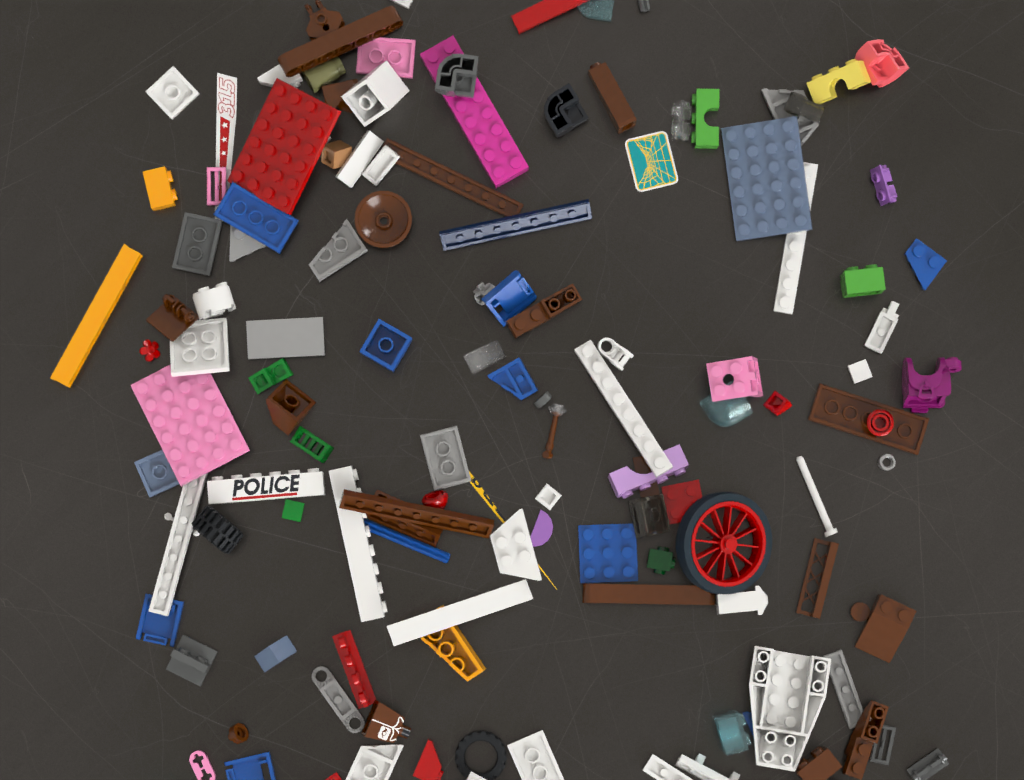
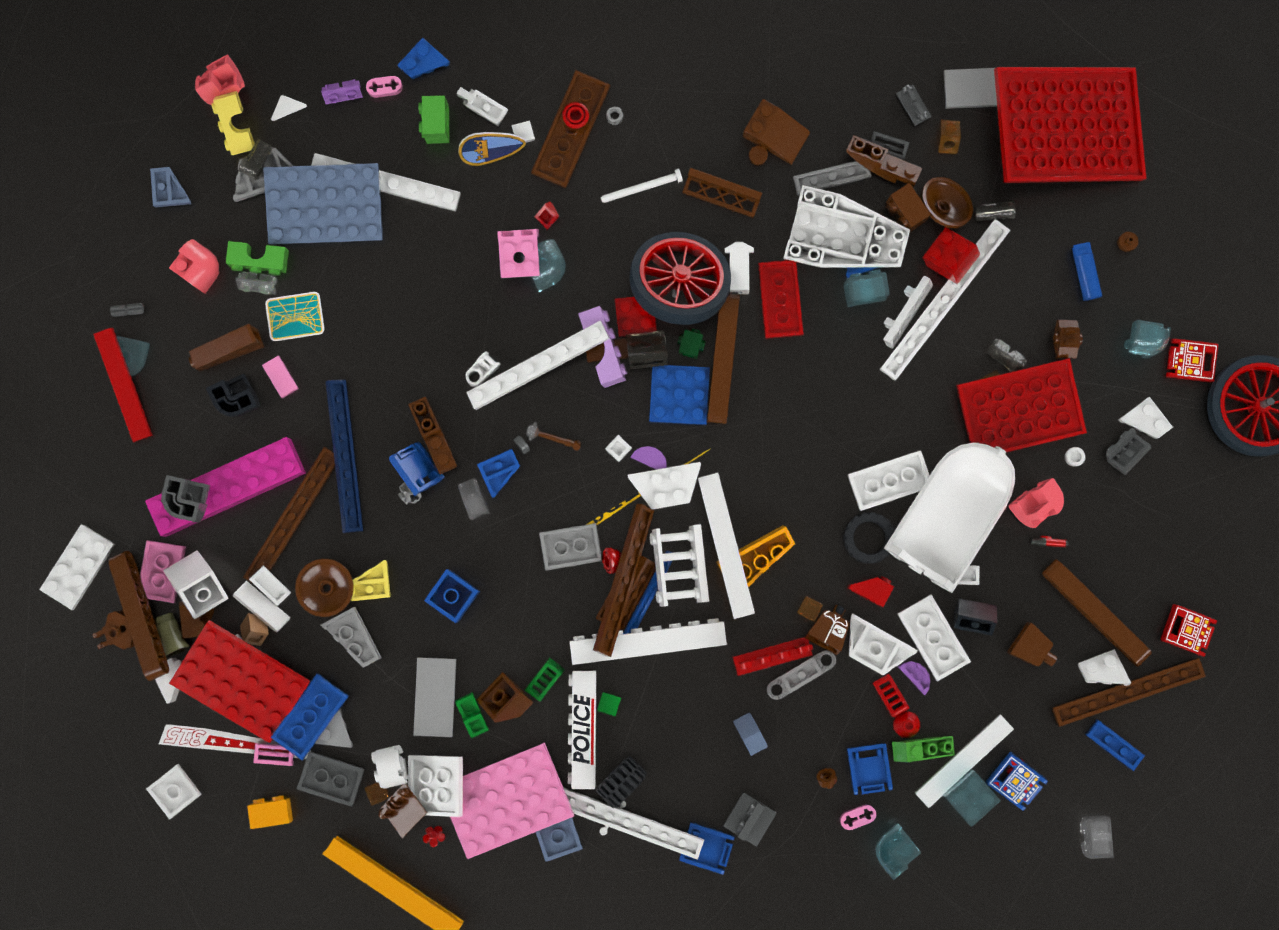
camera: 80 degrees left, 0 degrees up
magenta animal [902,357,962,413] -> none
none -> sand blue wing [150,167,191,207]
none -> coral brick [169,239,219,294]
none -> bright pink tile [262,356,299,398]
none -> white sticker [271,95,307,121]
none -> light yellow wing [351,560,391,601]
none -> clear orange tile [364,782,390,806]
none -> bright pink beam [366,76,403,98]
none -> shield [458,132,526,166]
none -> white fence [650,524,709,607]
none -> red tile [758,260,803,339]
none -> clear orange tile [797,596,823,622]

